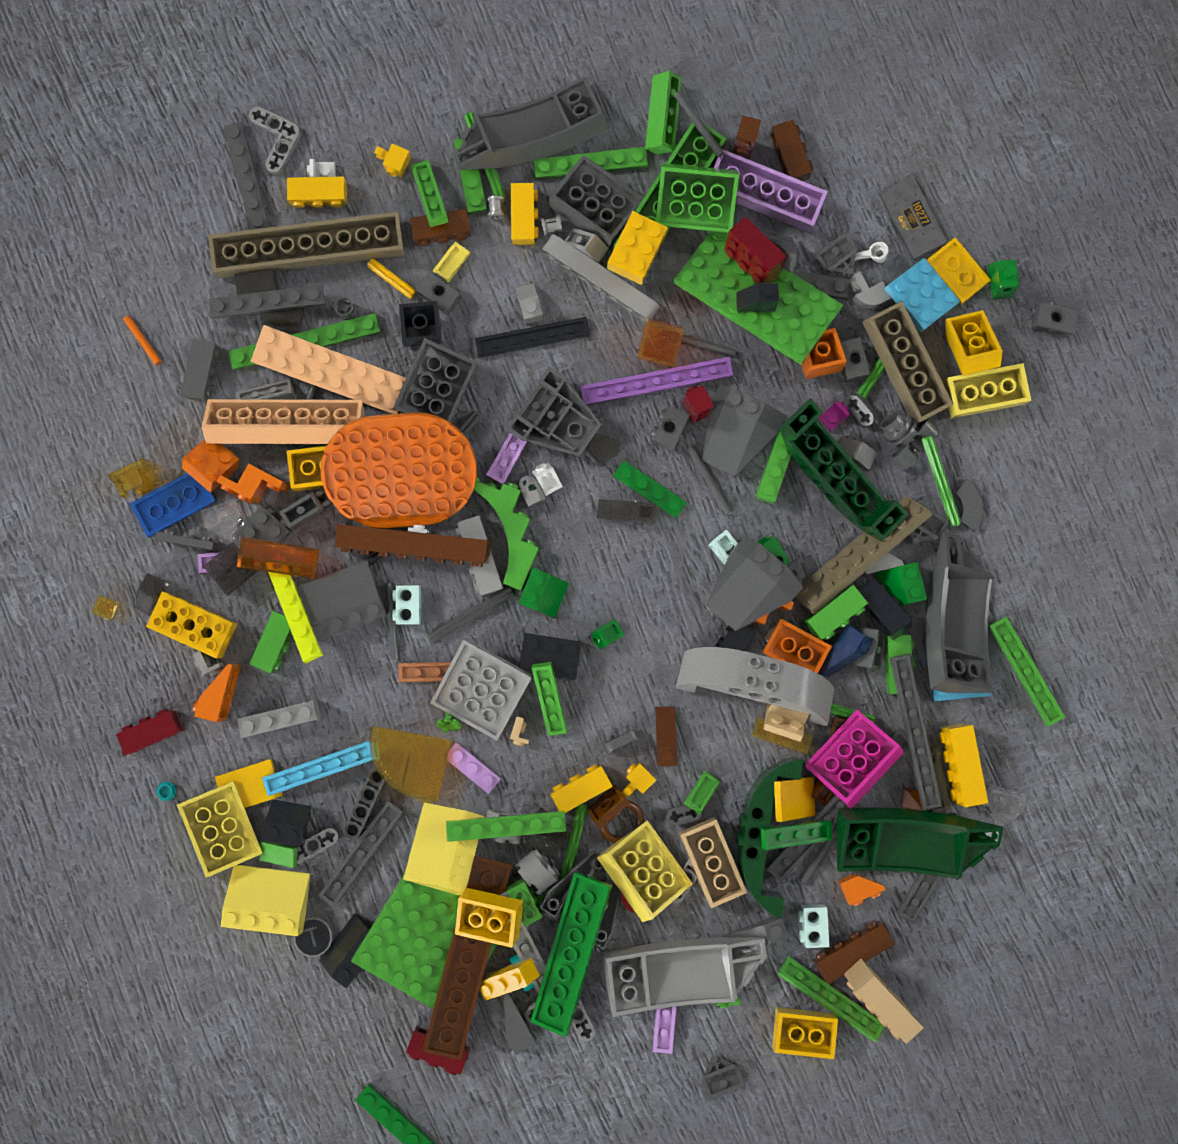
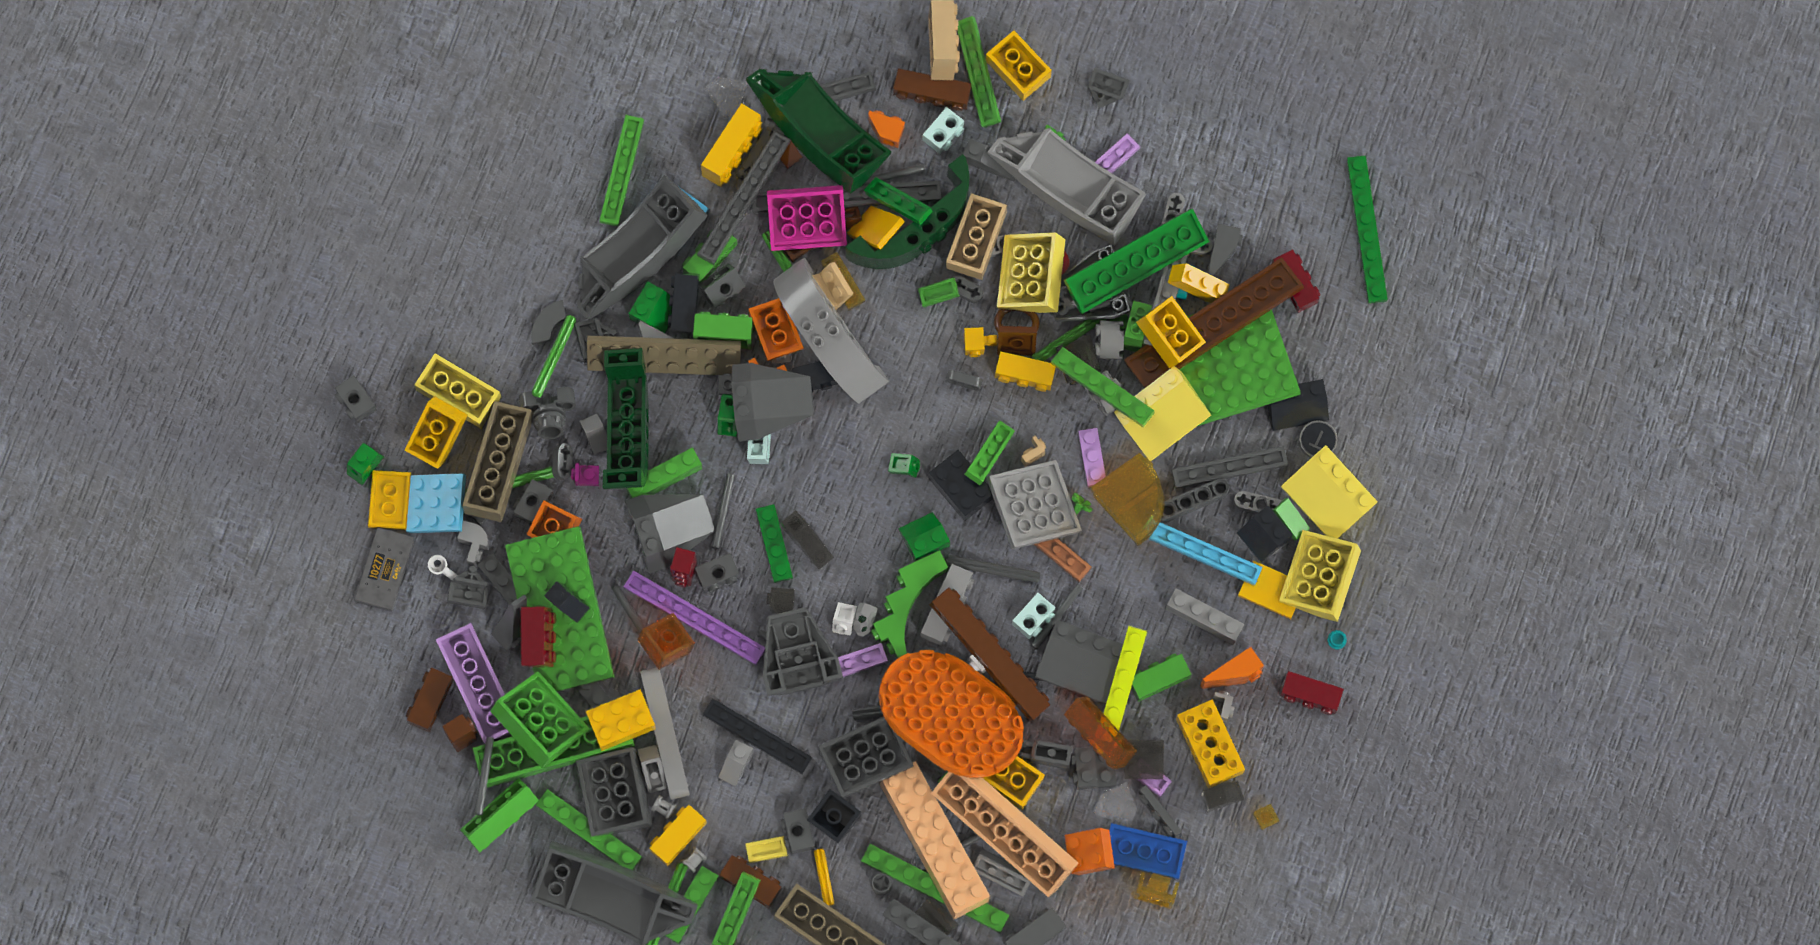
camera: 140 degrees left, 10 degrees down
orange bracket [216,463,291,504] -> none
reddish brown slope [655,706,678,766] -> none
dark blue slope [818,624,873,677] -> none

